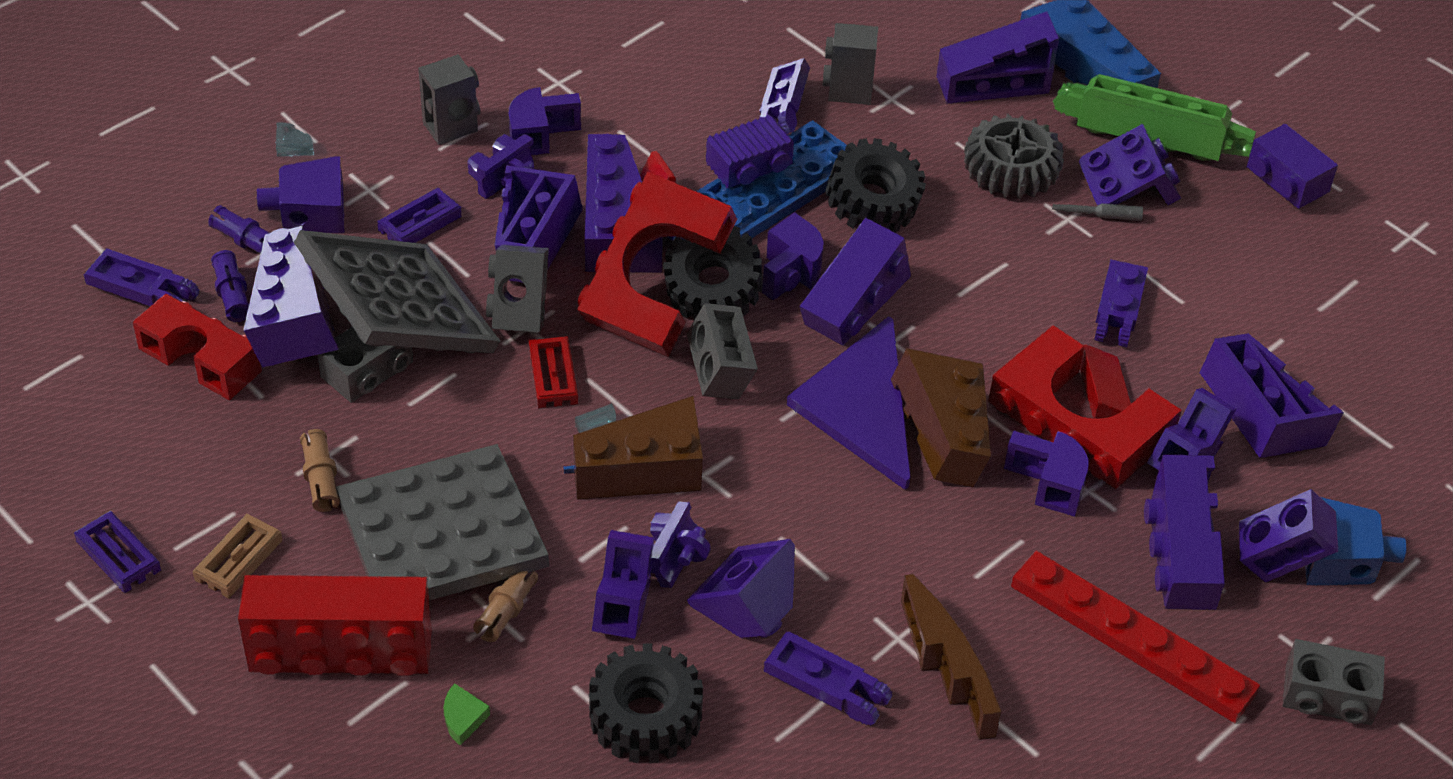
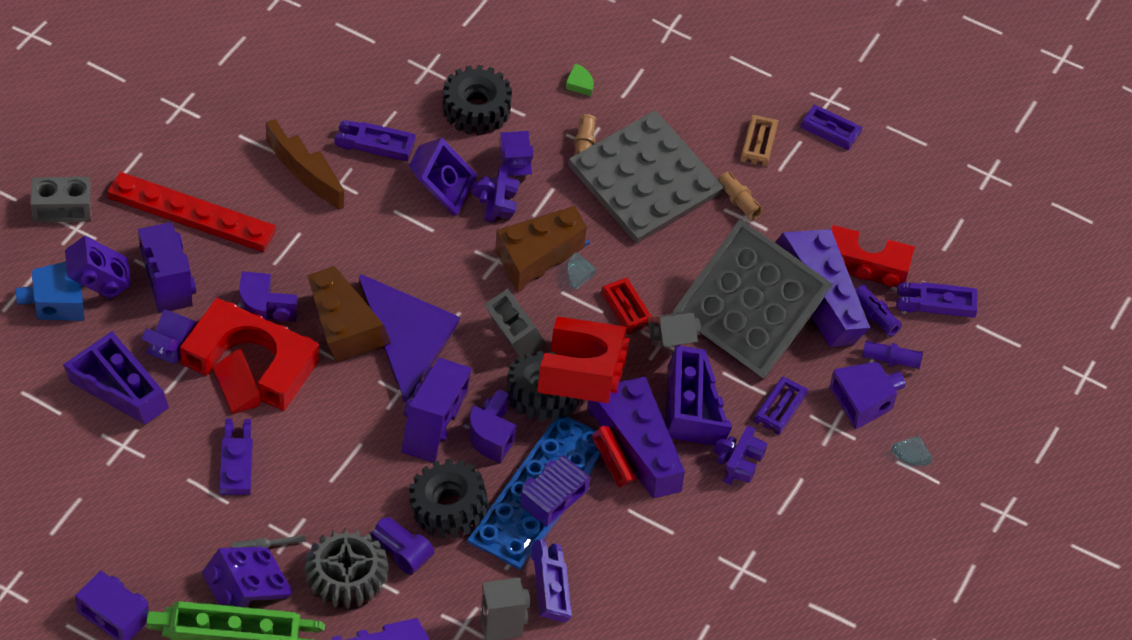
camera: 160 degrees right, 5 degrees up
red brick [238,575,432,676] -> none
dark grey brick [418,54,481,145] -> none
dark purple brick [509,87,581,155] -> none
none -> dark purple piece [371,517,435,575]

